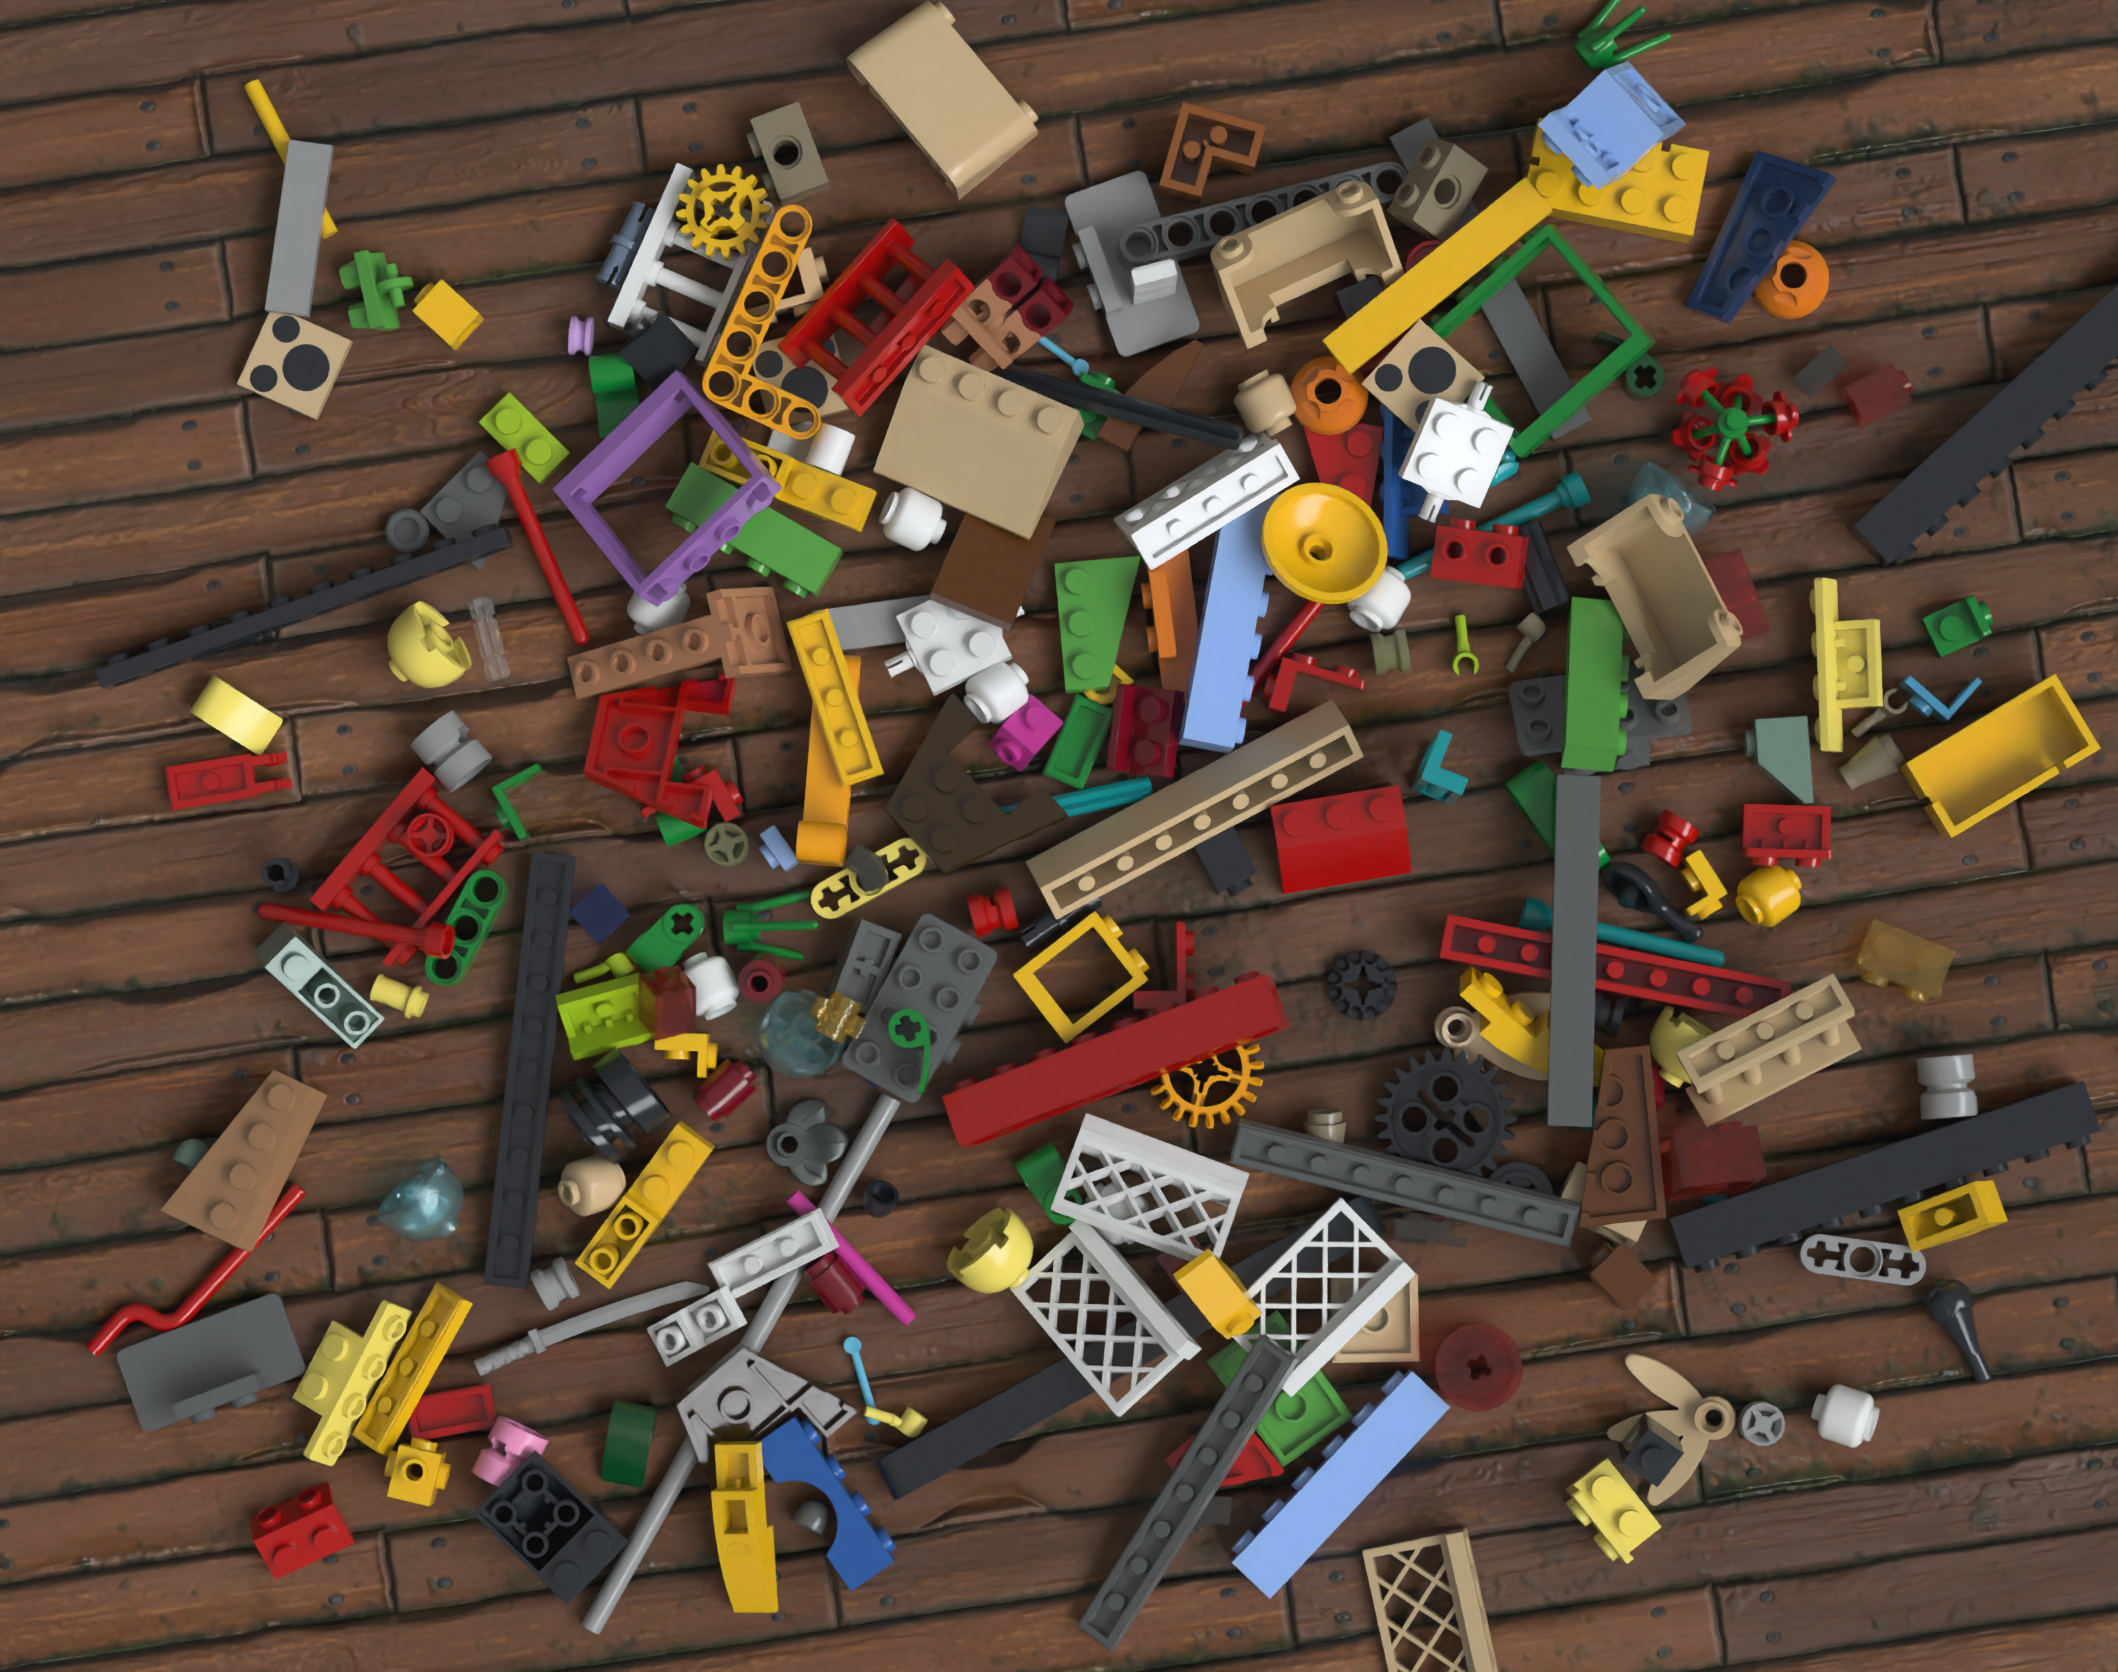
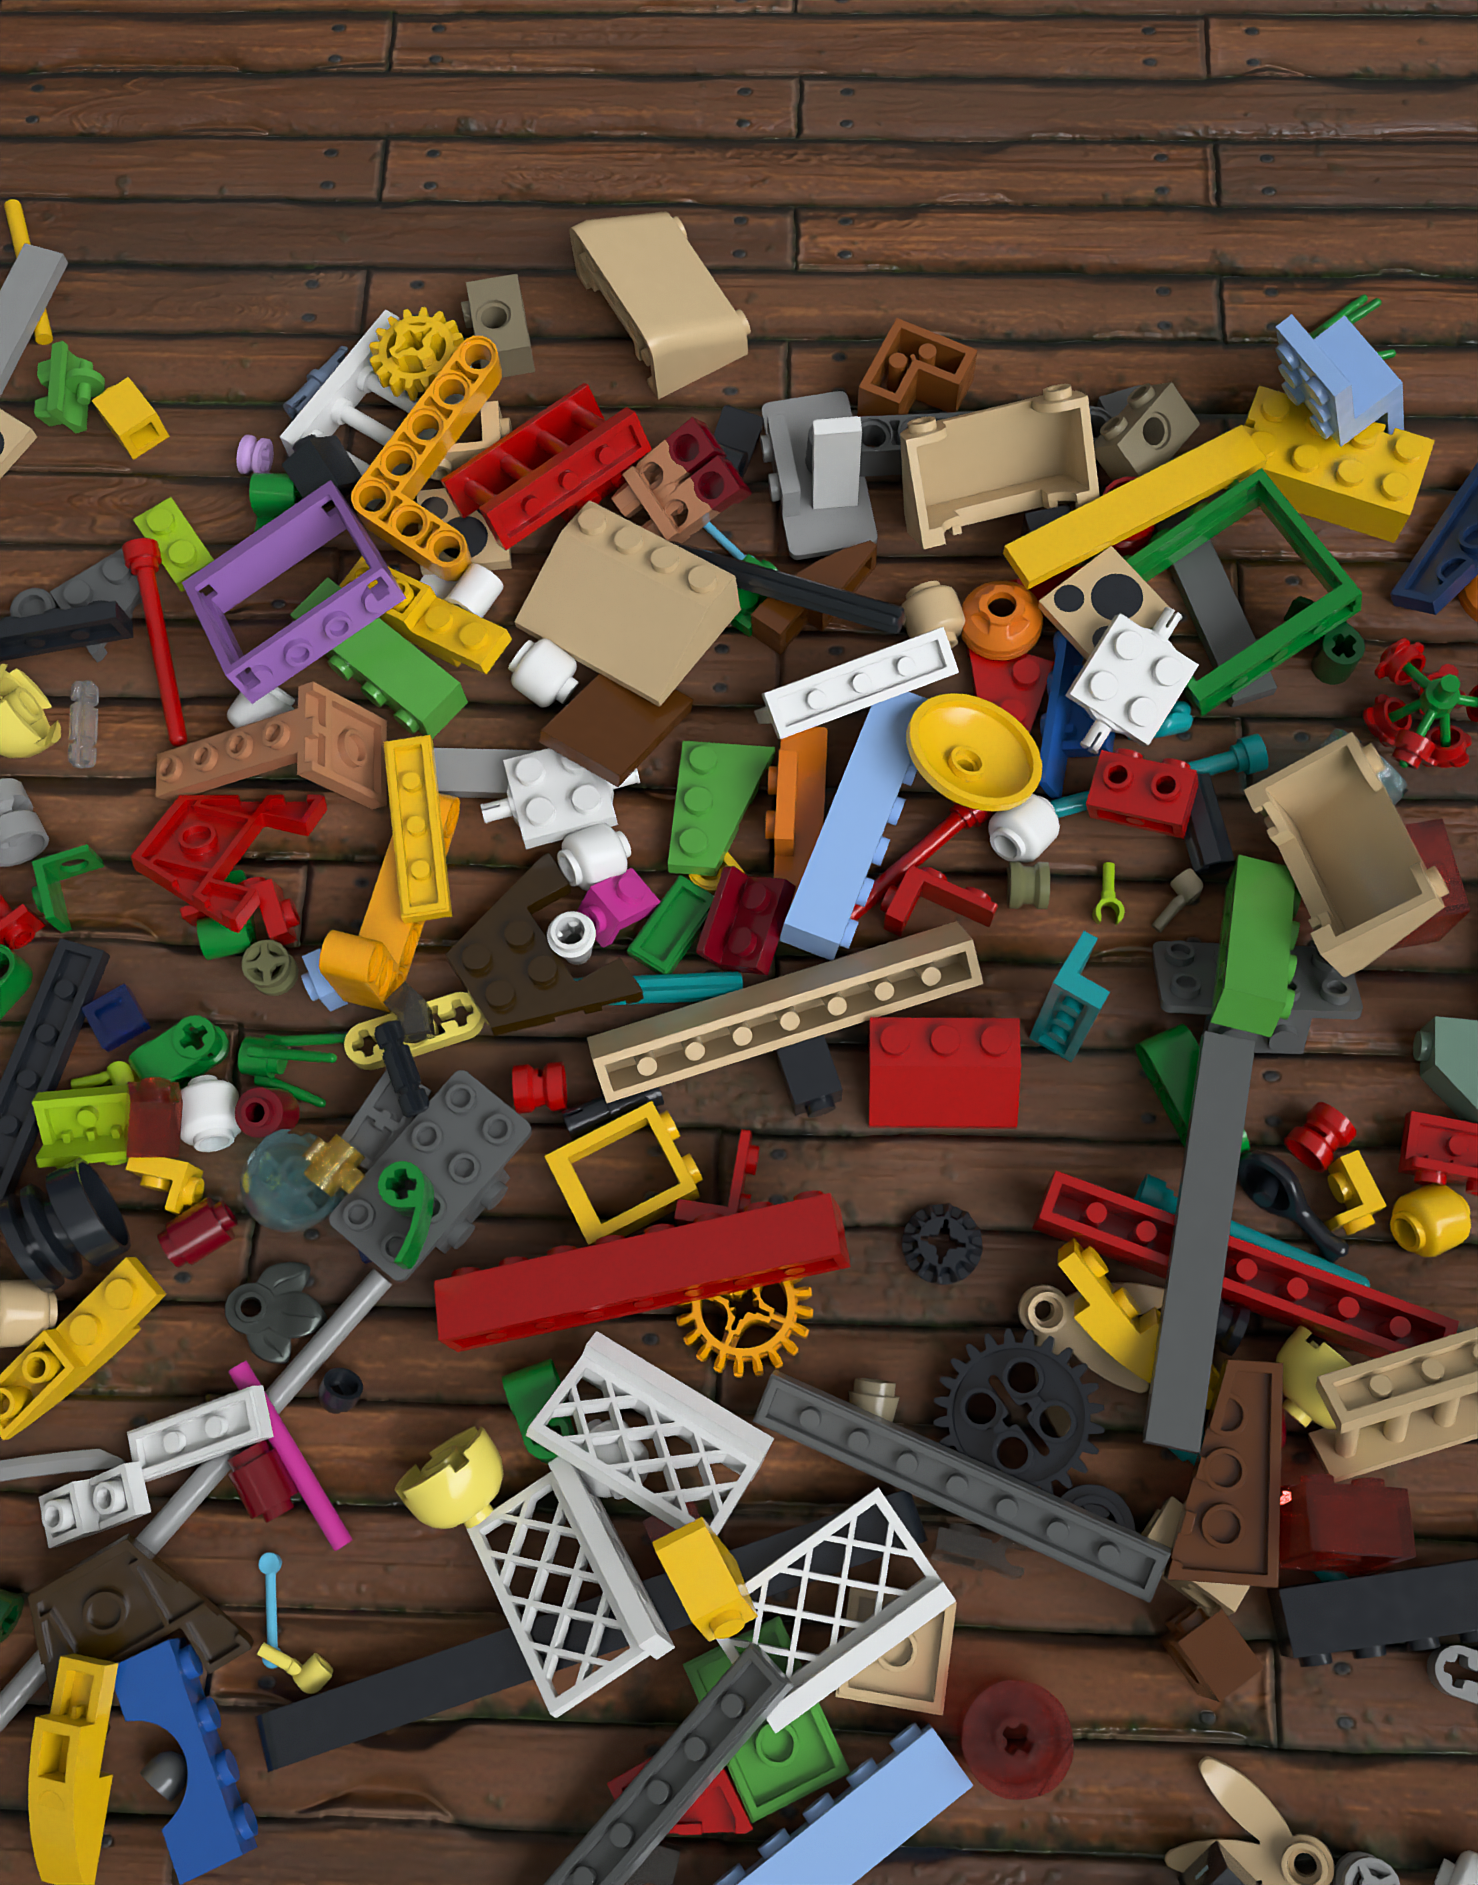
camera: 10 degrees right, 15 degrees down
none -> black axle [374,1020,430,1117]
none -> white cone [547,911,596,965]

